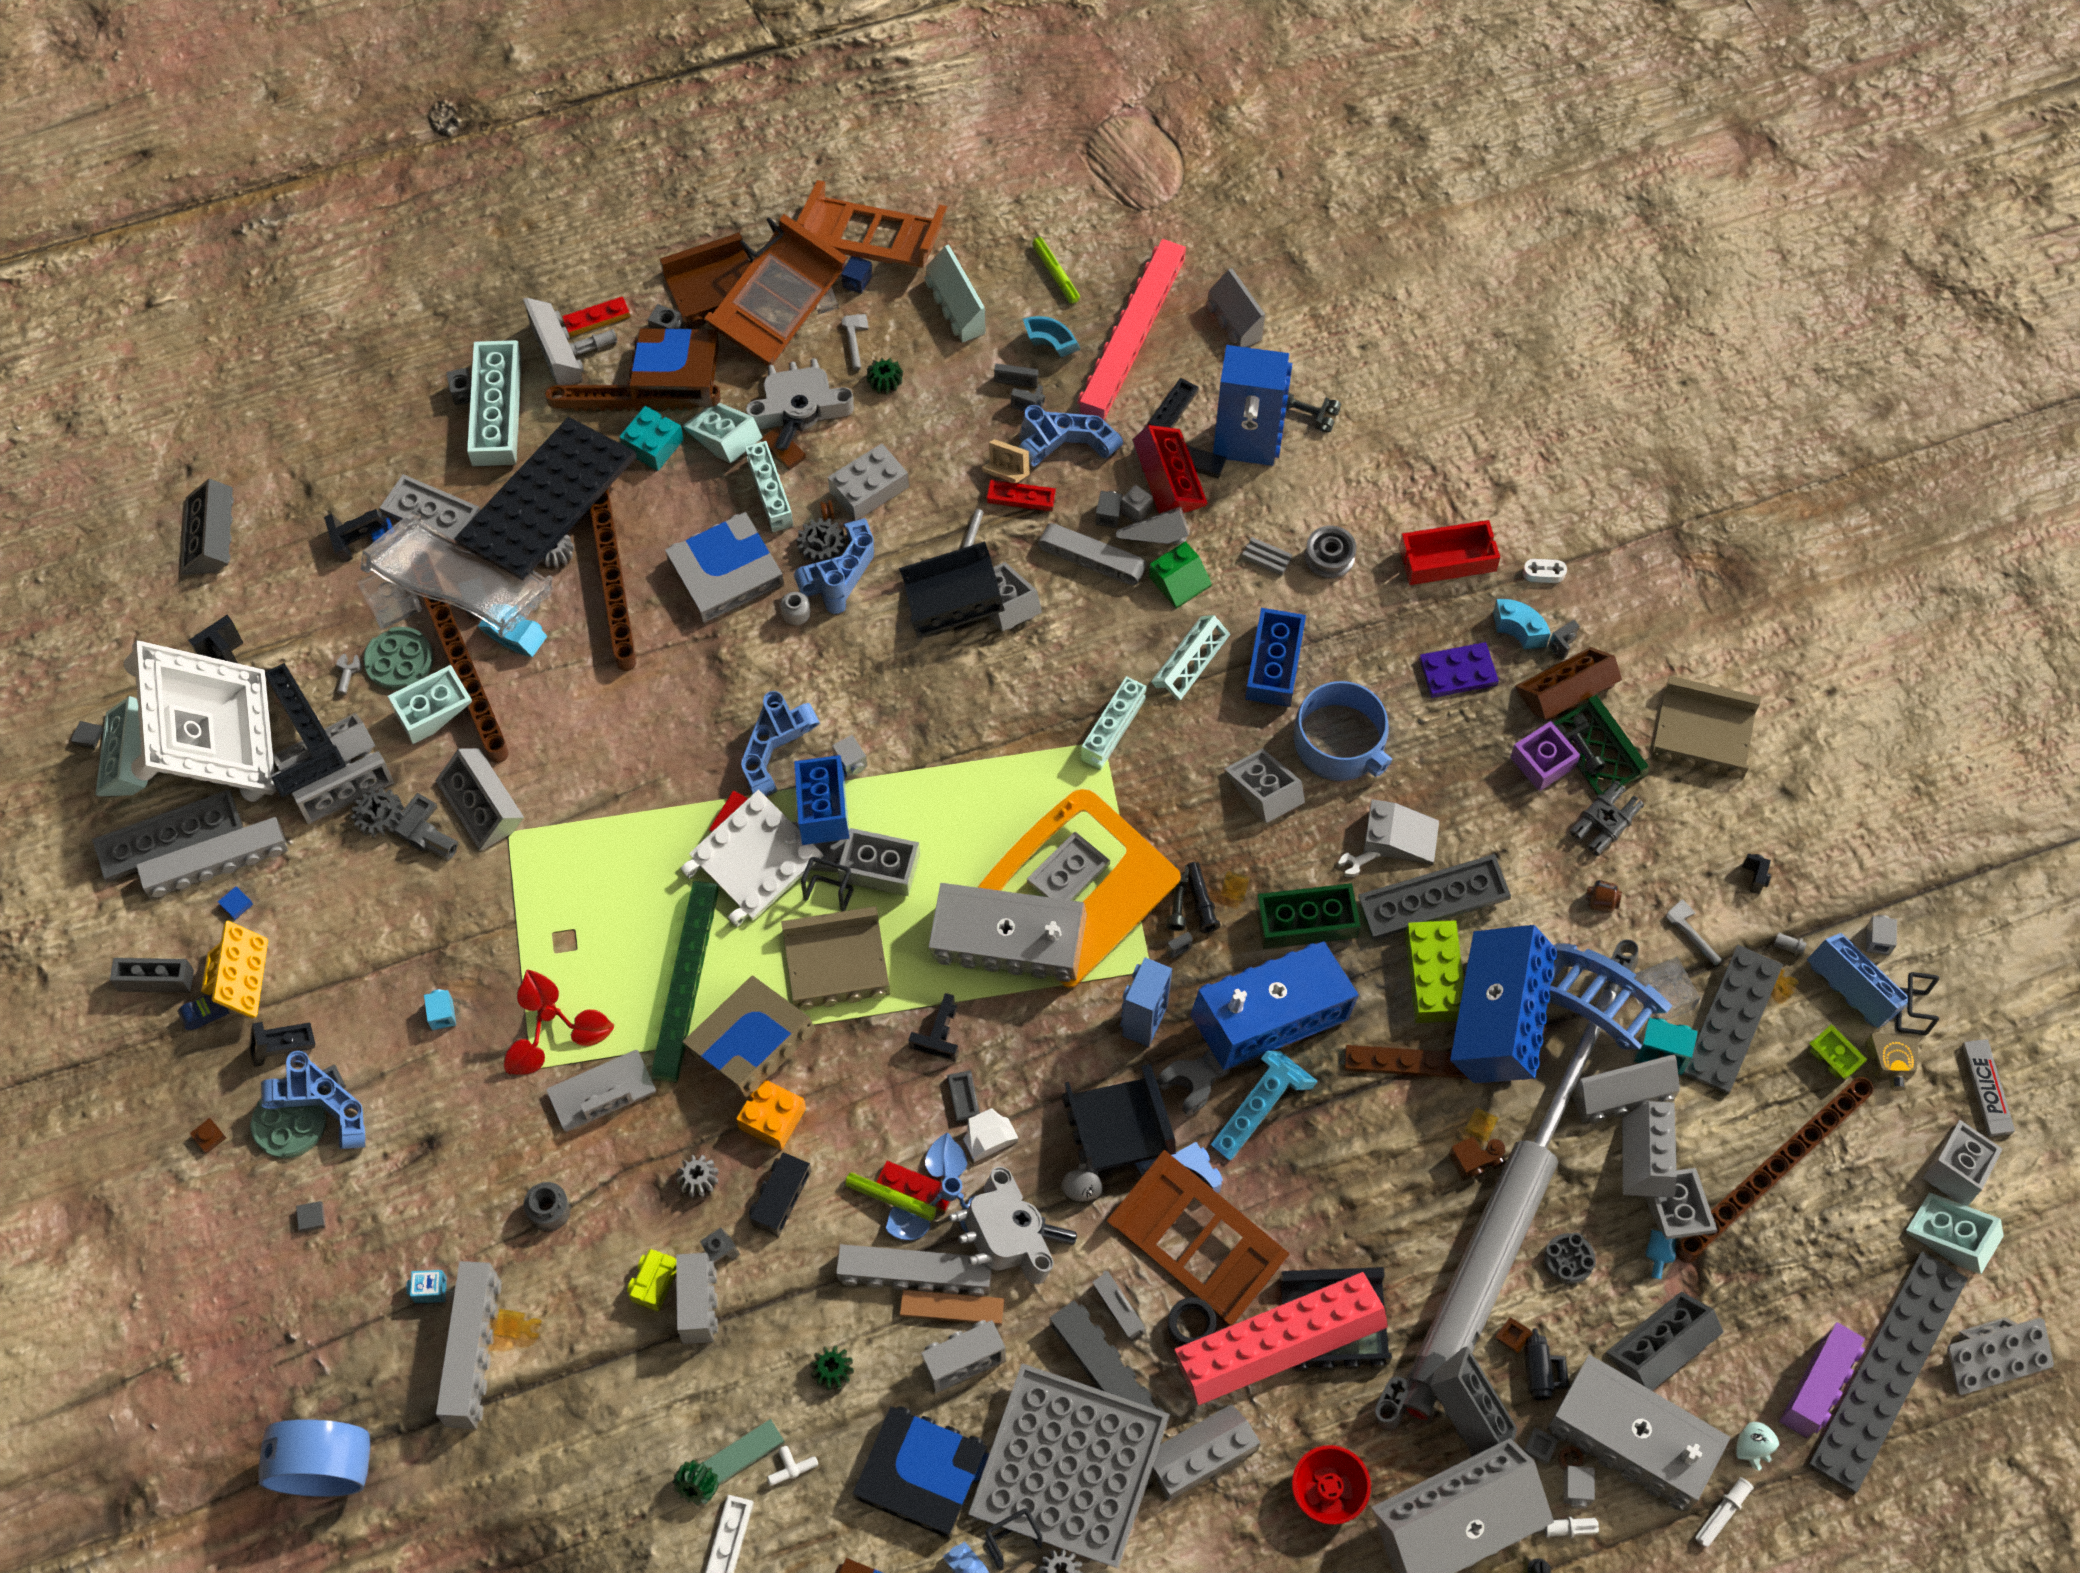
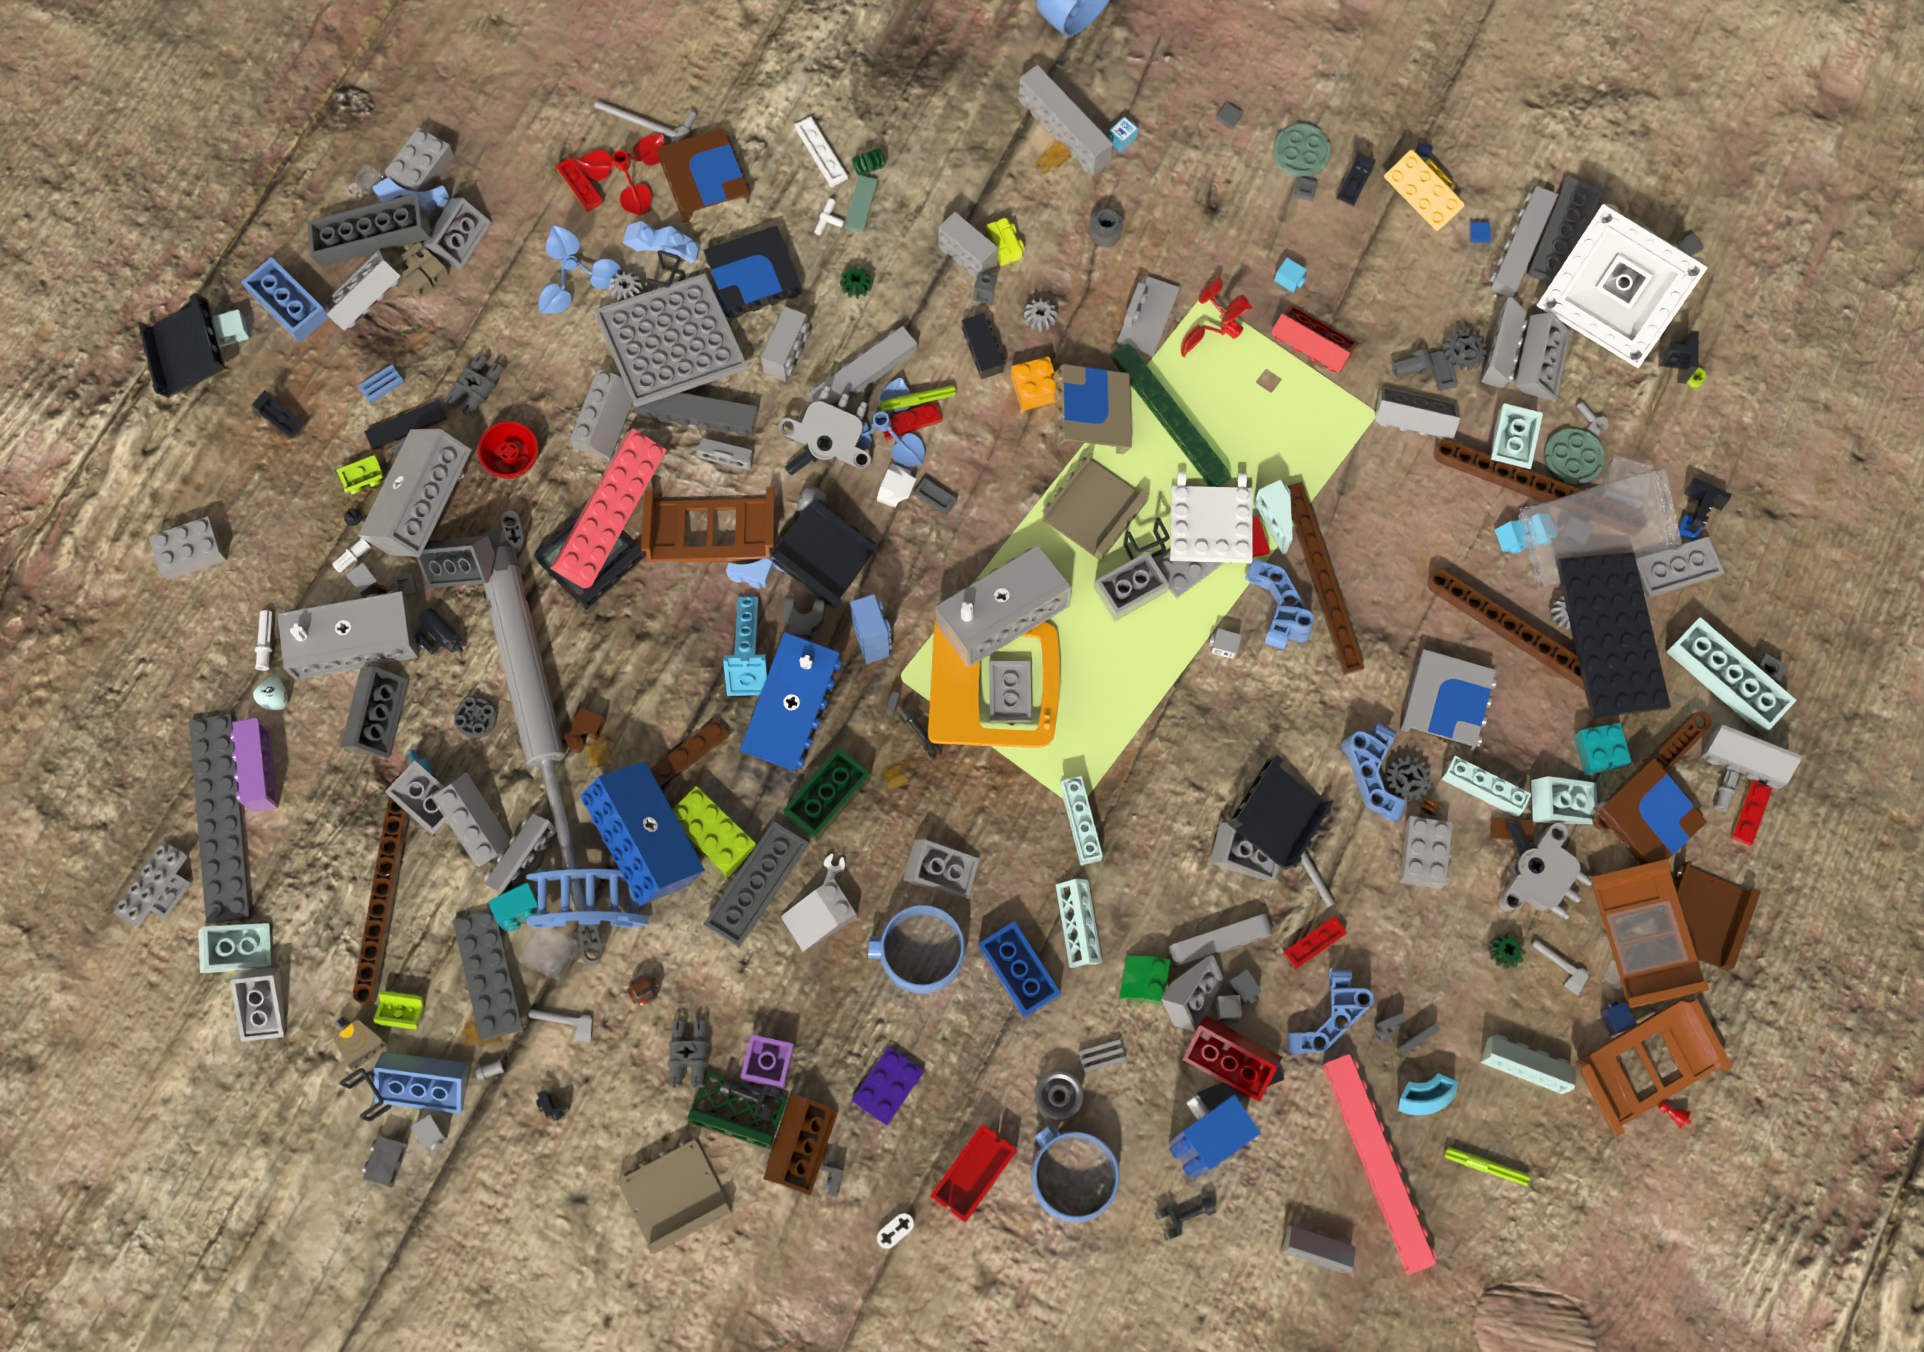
camera: 135 degrees right, 10 degrees up
dark grey brick [110,958,194,993] -> none
dark grey slope [180,479,234,575] -> none
reddish brown plate [189,1118,226,1154] -> none
medium blue connector [261,1051,365,1149] -> none
black tile [265,663,335,758] -> none
black plate [270,744,346,798] -> none
dark grey brick [648,304,684,329] -> none
black piece [740,217,784,276] -> none
light grey head [780,591,811,625] -> none
blue brick [794,755,850,845] -> none
medium nougat tile [900,1290,1004,1326] -> none
black bracket [908,993,959,1062] -> none
tan bracket [982,439,1030,483] -> none
black plate [1147,378,1199,428] -> none
black tyre [1168,1298,1216,1347] -> none
black pin [1186,862,1220,933] -> none
medium azure brick [1493,599,1551,649] -> none
reddish brown plate [1495,1317,1532,1354] -> none
light grey tile [1962,1039,2015,1137] -> none
none -> flat silver brick [362,1136,408,1188]
none -> medium blue cylinder [1031,1124,1120,1223]
none -> light aqua slope [1254,479,1292,555]
none -> slope [1271,304,1359,373]
none -> reddish brown plate [1288,482,1365,675]
none -> red piece [1658,1101,1692,1129]

